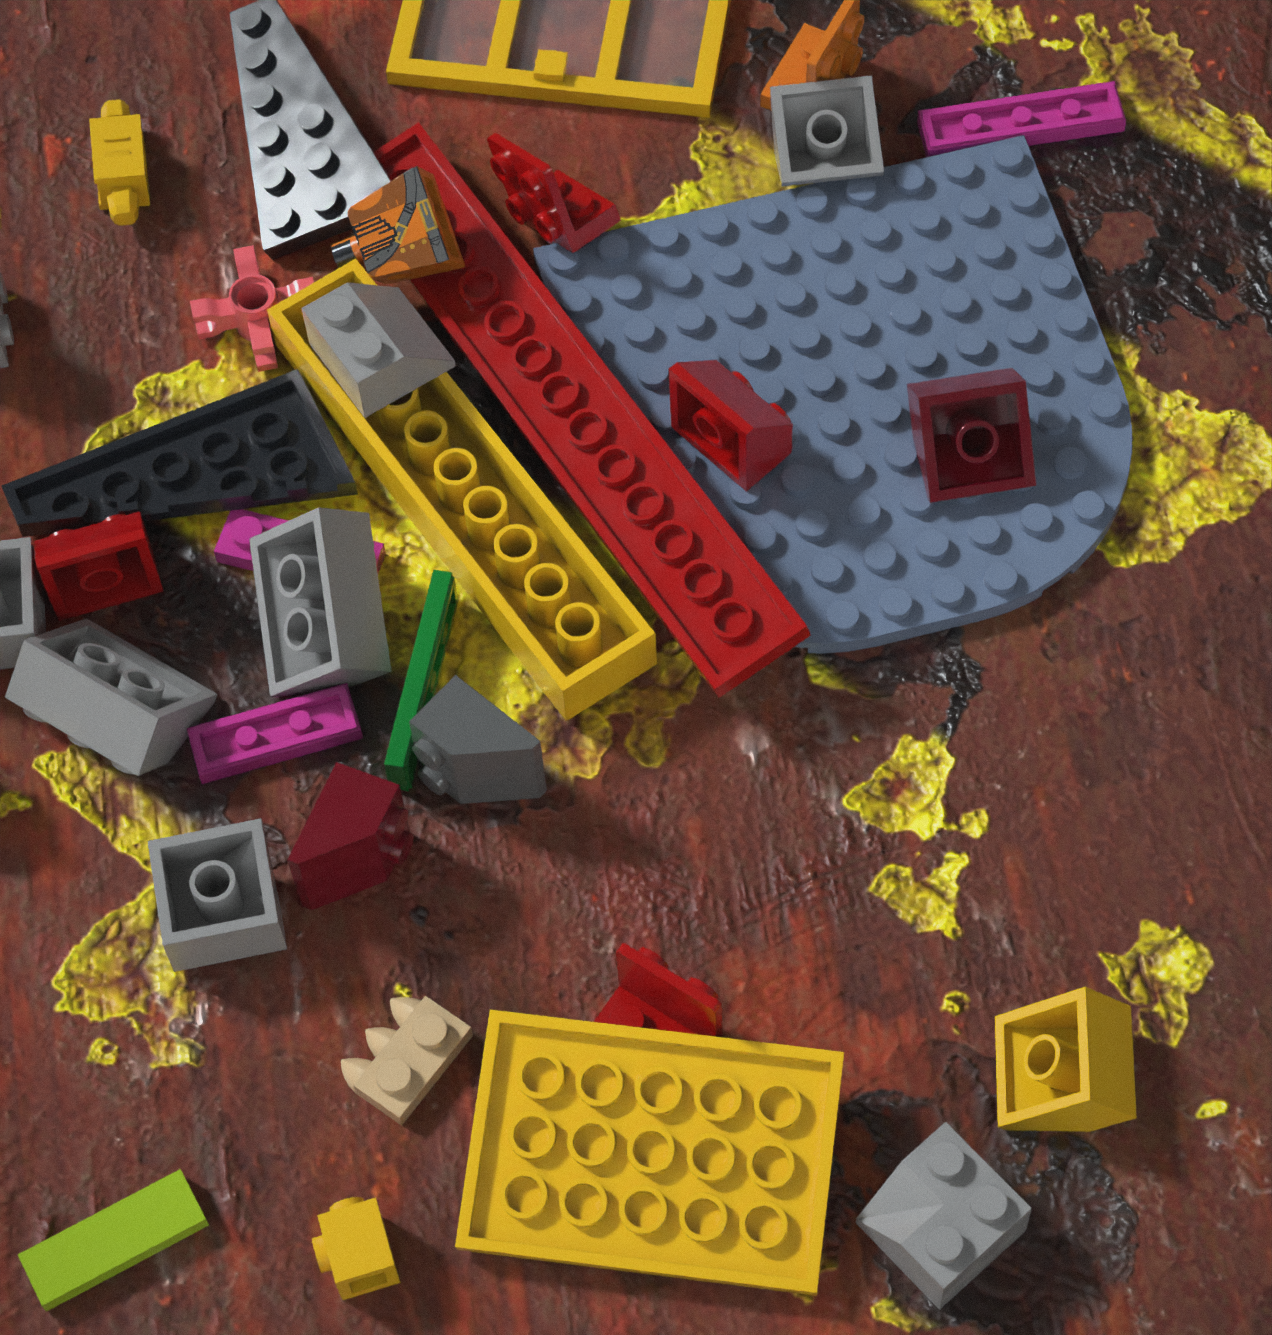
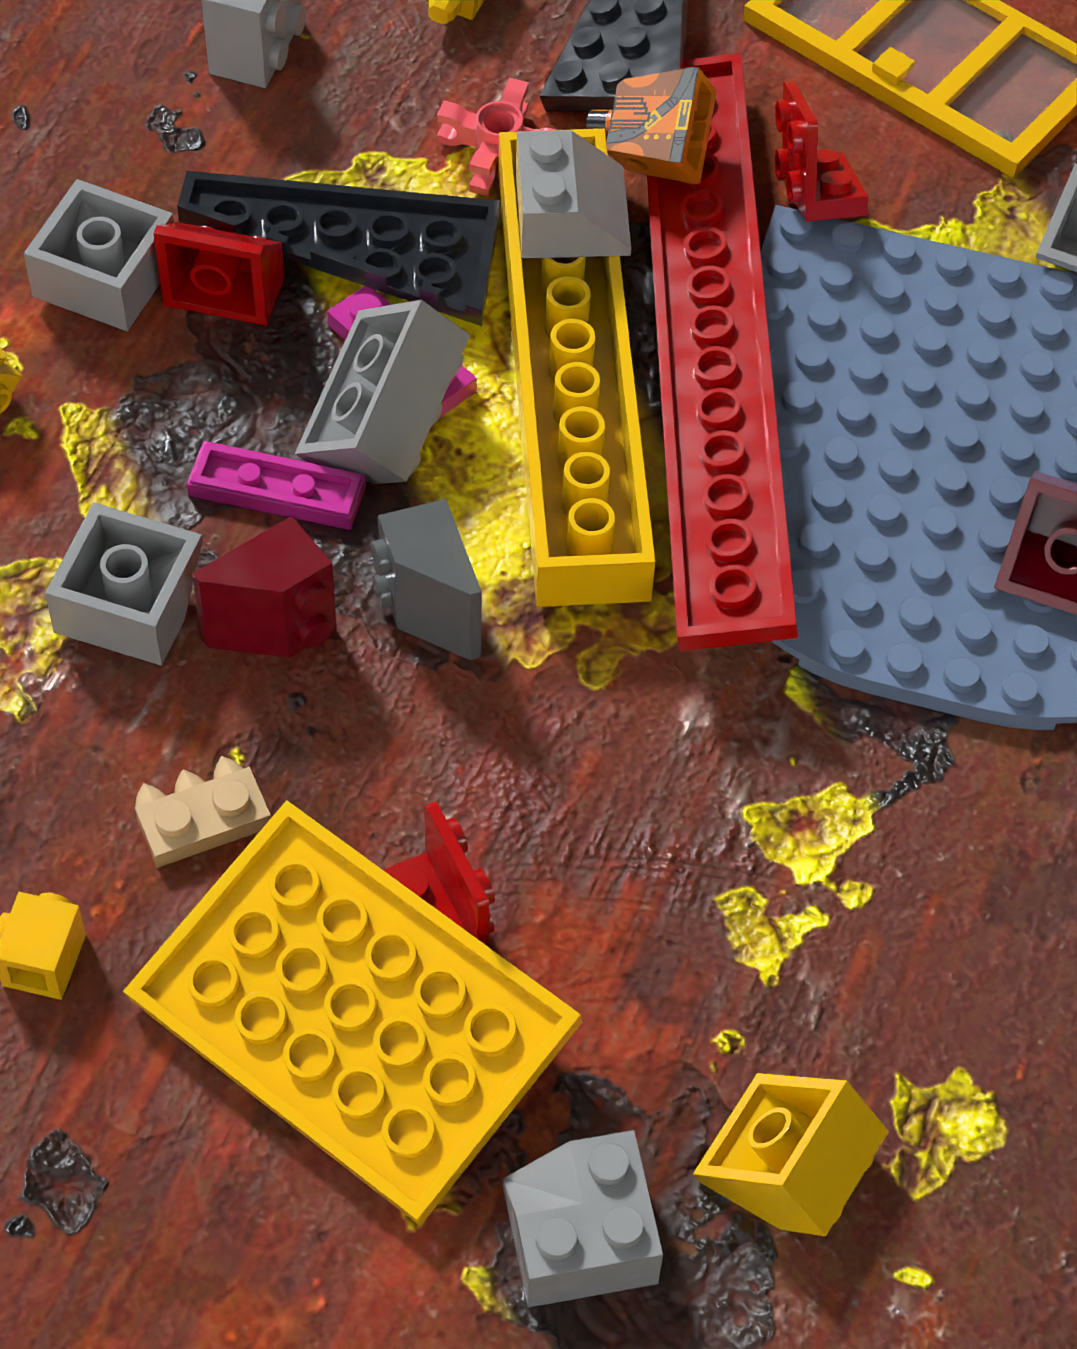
camera: 25 degrees right, 5 degrees down
light grey slope [5,618,217,776] -> none
green tile [384,570,458,792] -> none
red slope [669,360,793,492] -> none

